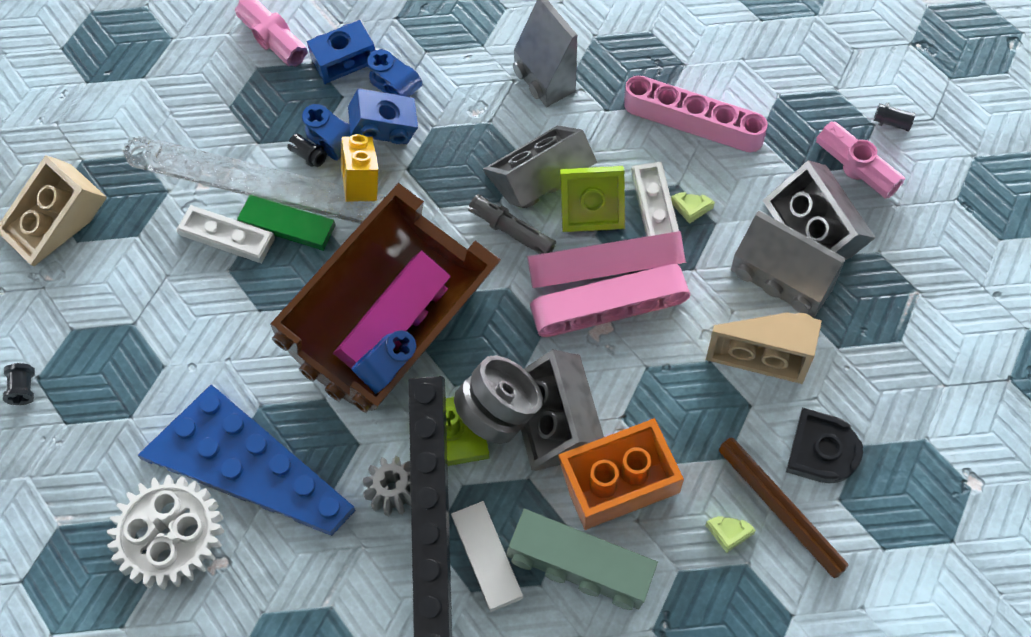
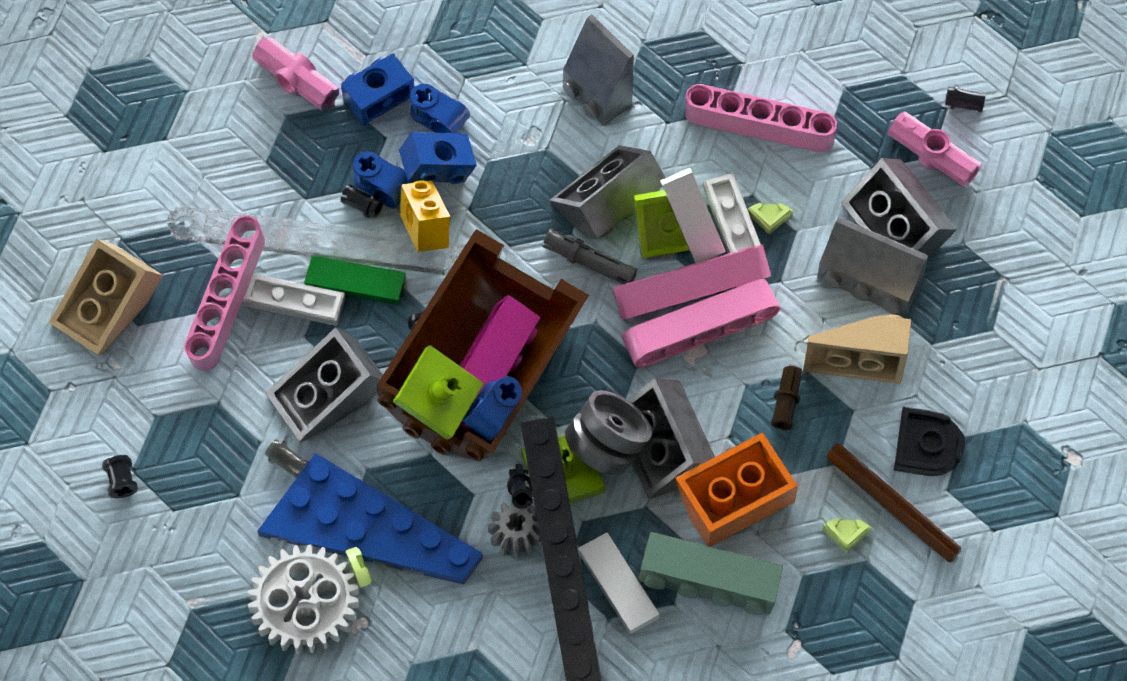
camera: 10 degrees left, 0 degrees up
none -> bright pink beam [184,215,266,371]
none -> clear smoke pin [265,439,309,479]
none -> flat silver slope [266,327,383,442]
none -> yellowish green tile [345,547,372,588]
none -> lime tile [393,345,484,440]
none -> black axle [507,464,533,509]
none -> white tile [660,168,726,263]
none -> dark brown axle [771,364,803,430]

